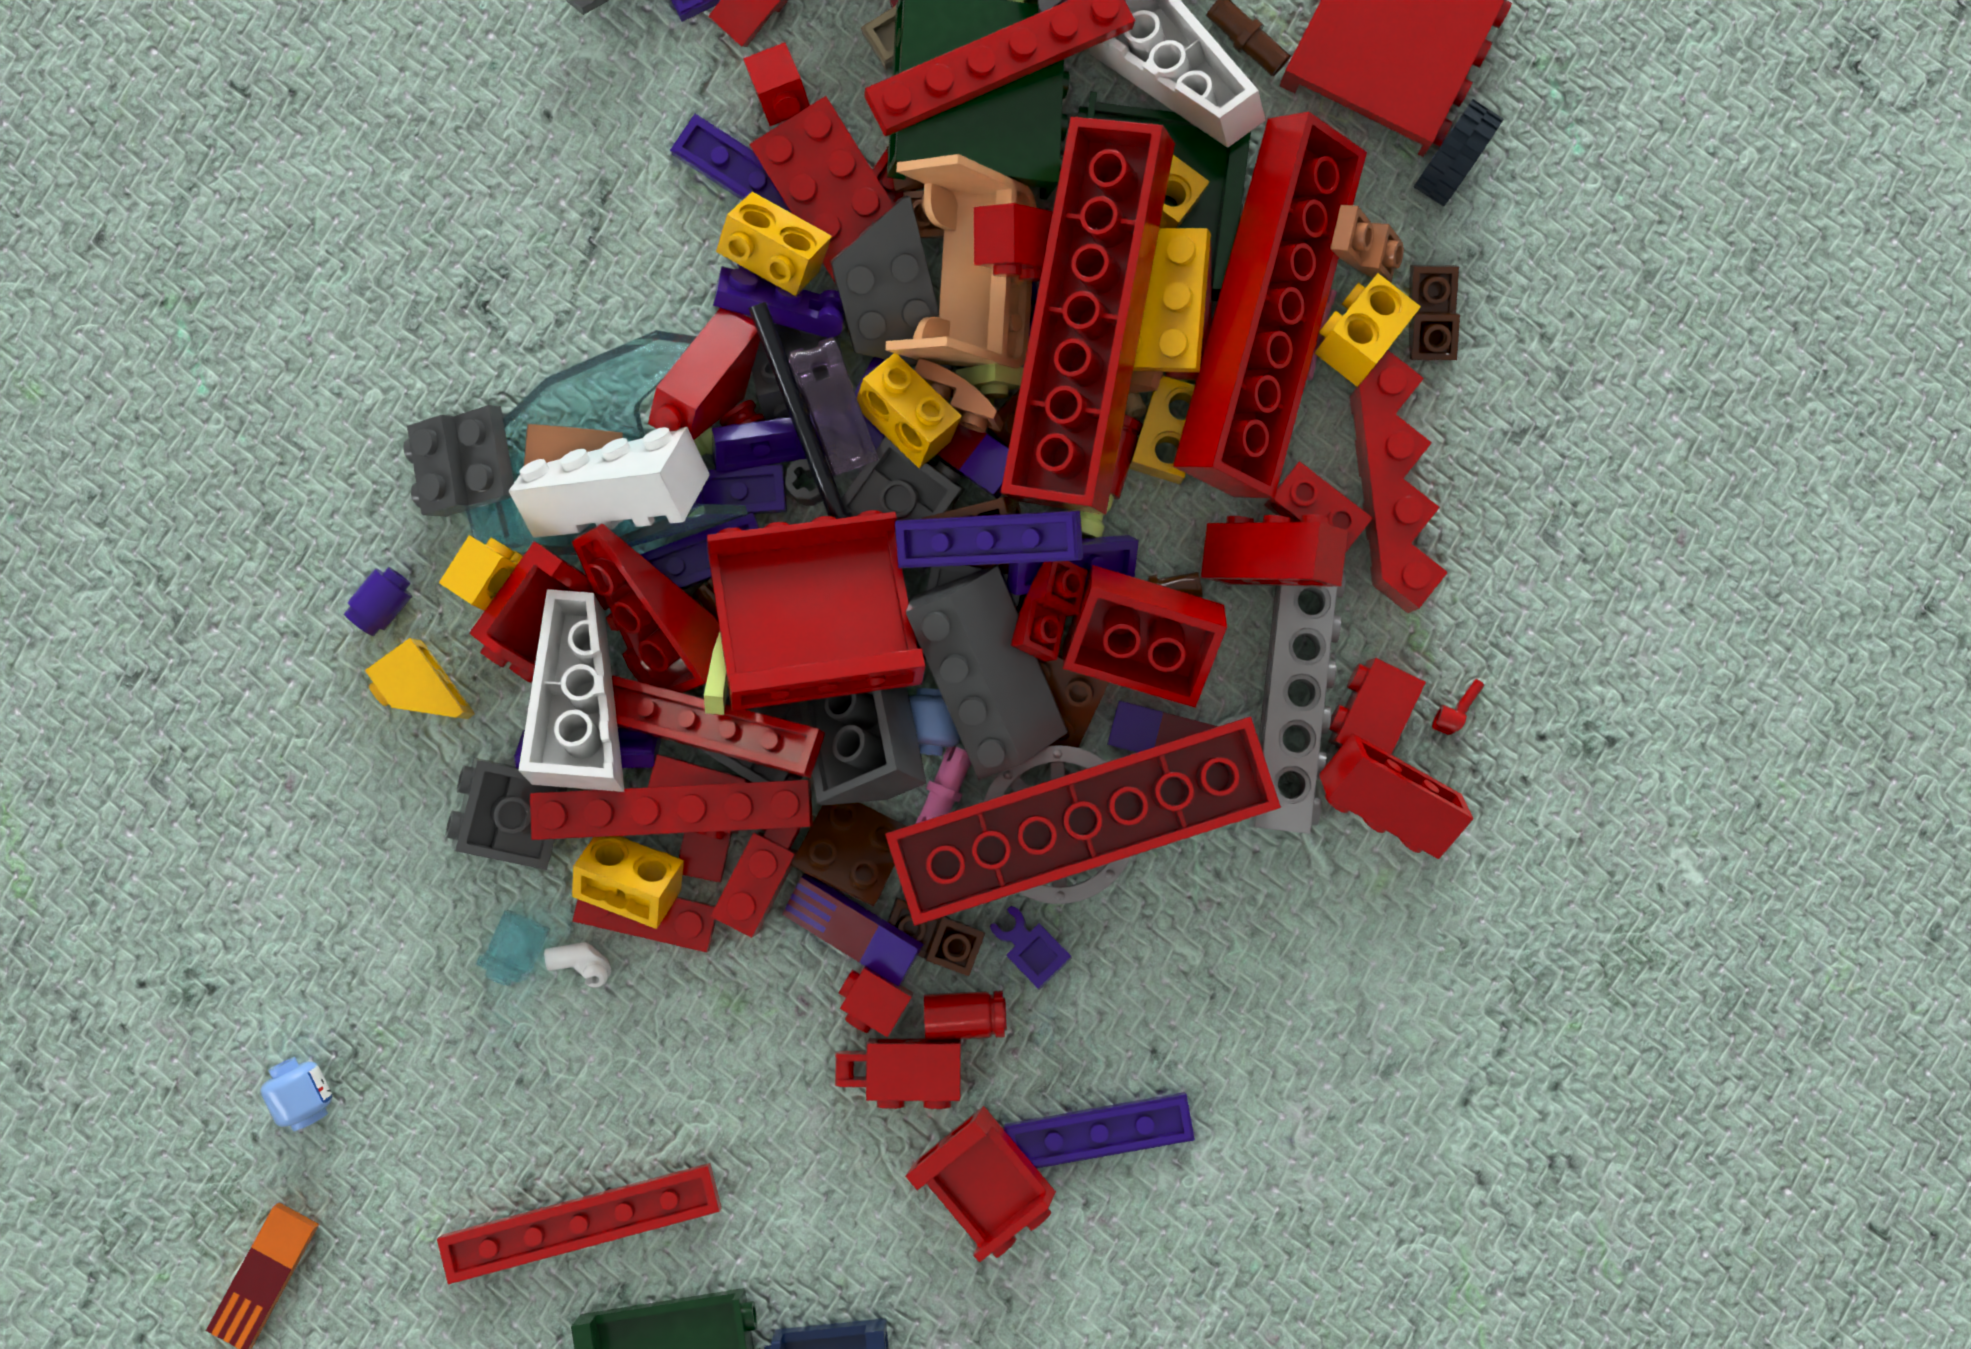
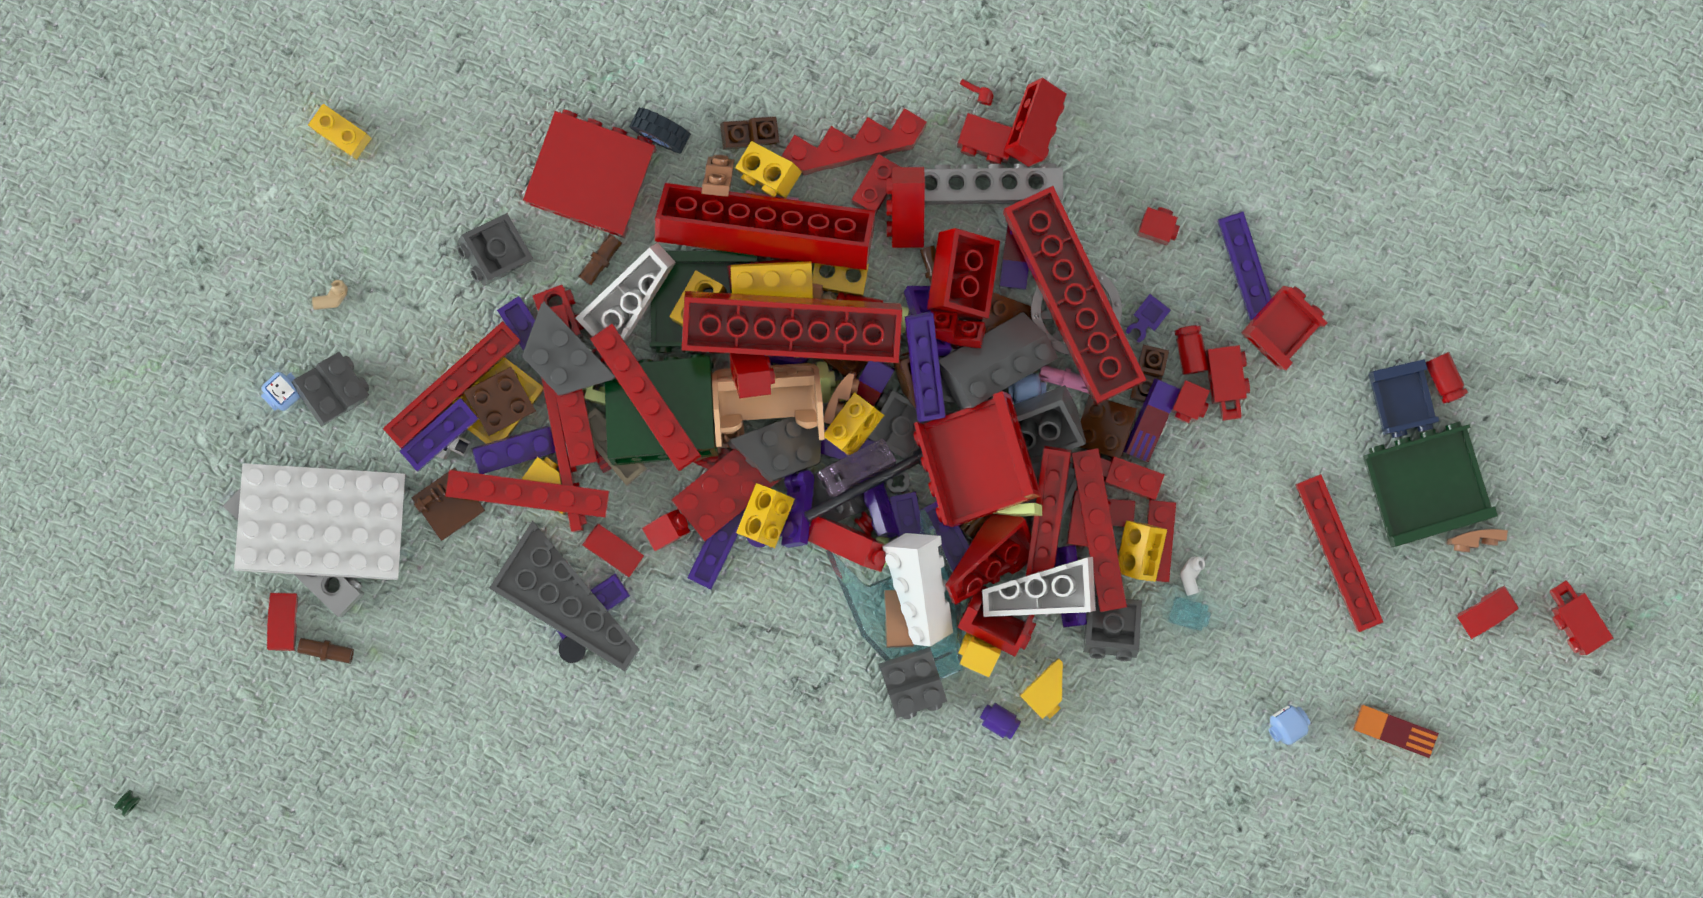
camera: 100 degrees left, 0 degrees up
none -> red brick [1137,207,1180,246]

